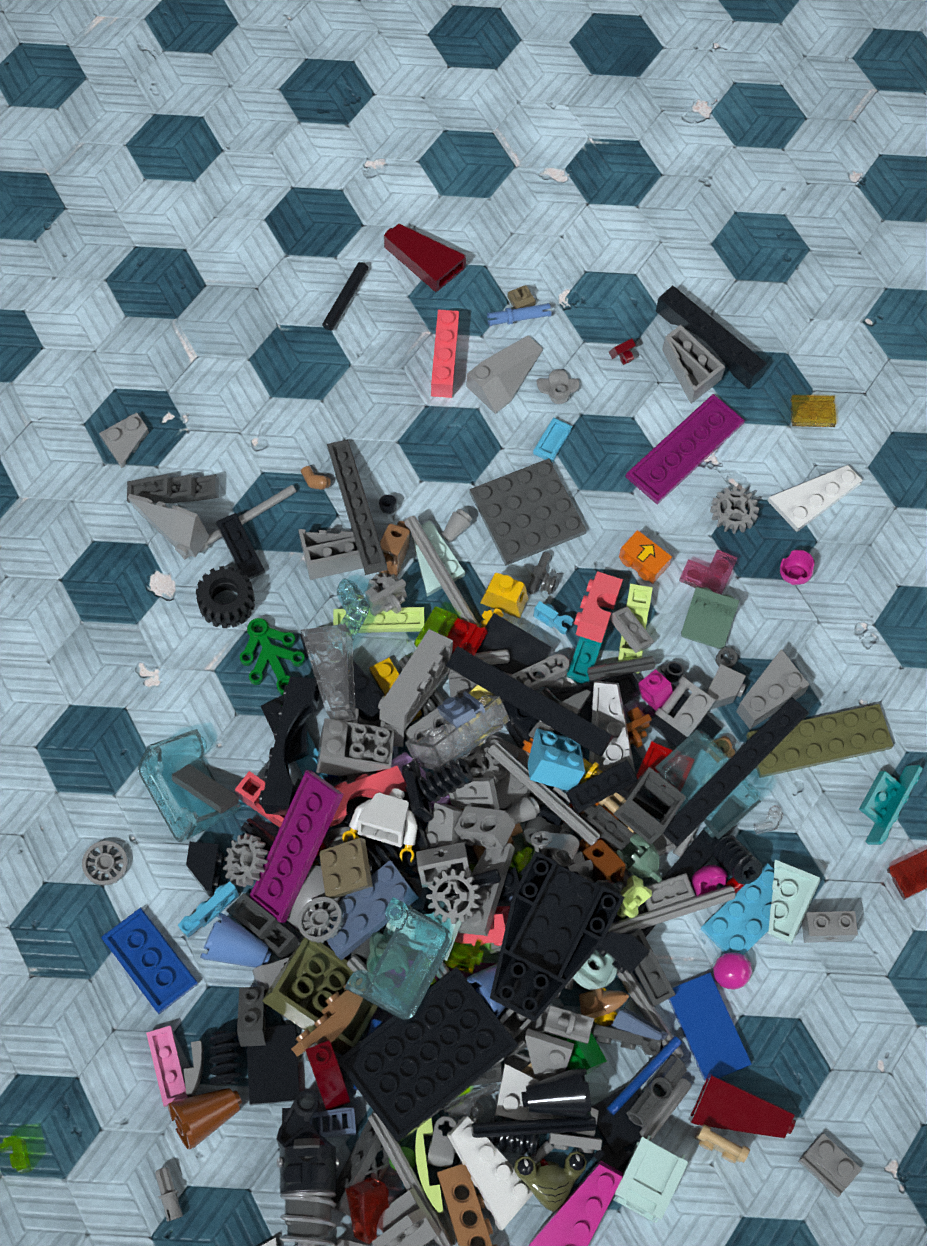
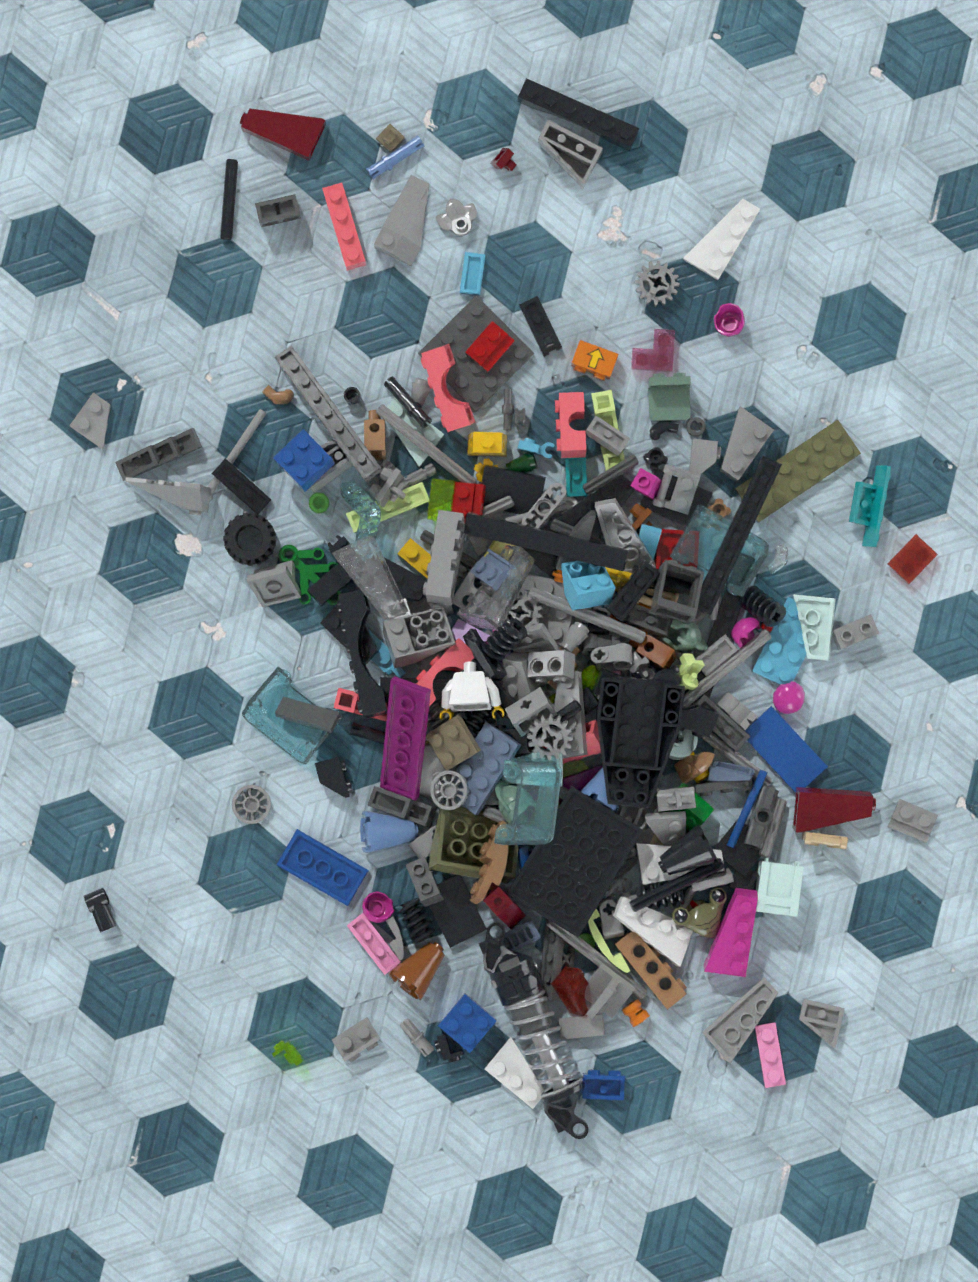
camera: 20 degrees left, 20 degrees up
medium azure hinge [178,881,239,938] -> none
light grey gear [223,833,268,887] -> none
clear neon green bracket [445,939,484,974] -> none
magenta tile [625,394,745,505] -> none
clear yellow plate [790,395,836,427] -> none
none -> light grey bracket [247,561,301,607]
none -> dark grey brick [255,194,301,228]
none -> blue brick [273,429,335,492]
none -> black tile [307,551,368,606]
none -> bright green tile [309,492,330,514]
none -> light grey bracket [332,1017,380,1062]
none -> dark pink hair [362,891,394,923]
none -> black pin [384,376,432,428]
none -> light grey axle [401,464,437,490]
none -> coral arch [421,344,475,432]
none -> black bracket [434,1033,464,1063]
none -> blue brick [438,993,497,1053]
none -> red plate [465,321,515,372]
none -> dark green cone [506,453,538,473]
none -> black plate [519,296,562,357]
none -> medium azure tile [639,524,662,559]
none -> black arm [649,421,679,440]
none -> light grey leg [717,692,758,730]

